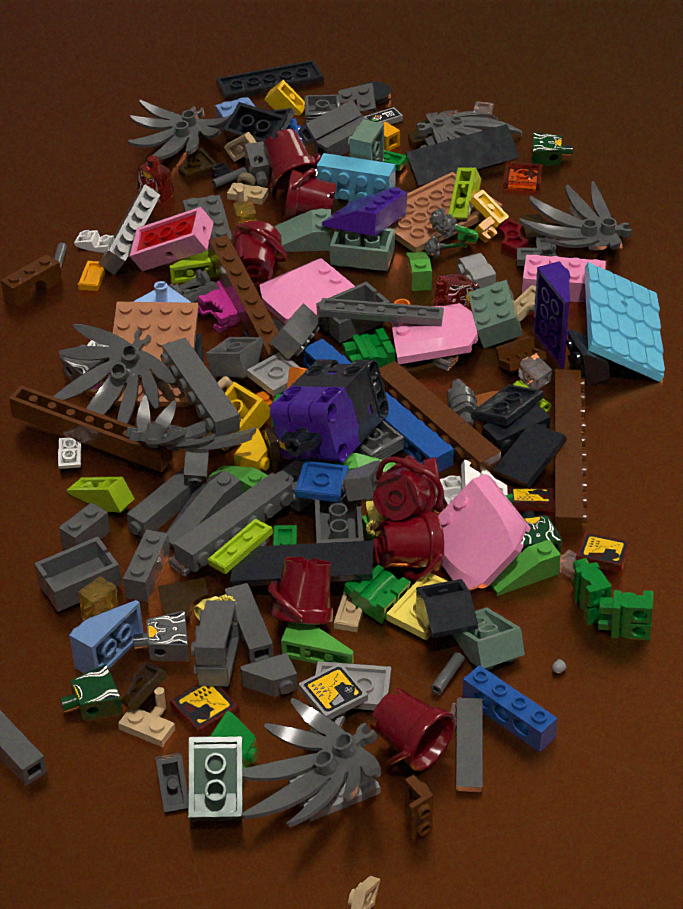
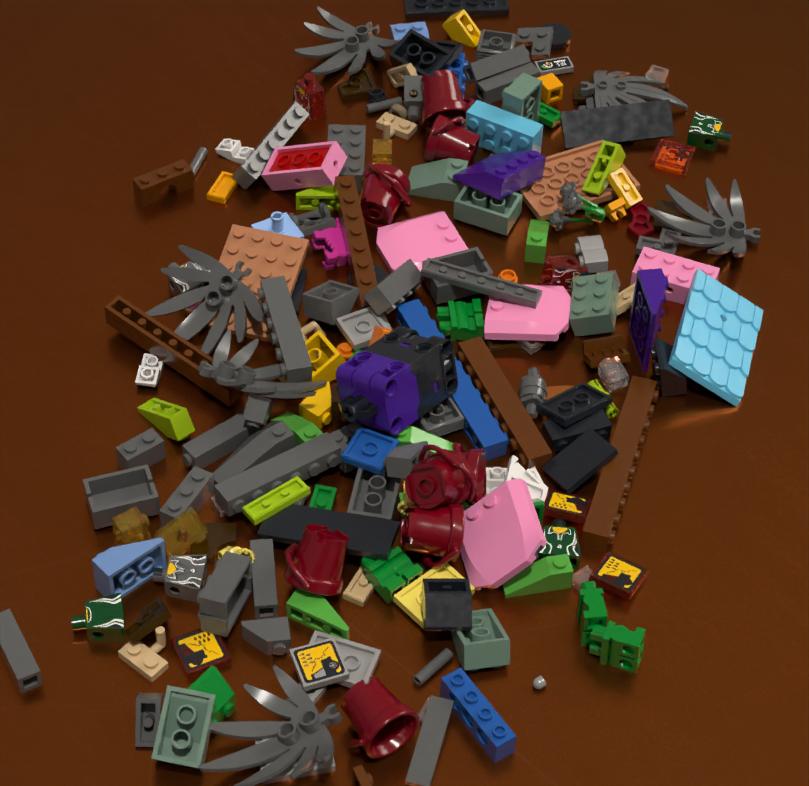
camera: 10 degrees right, 5 degrees up
none -> clear yellow brick [154,506,208,557]

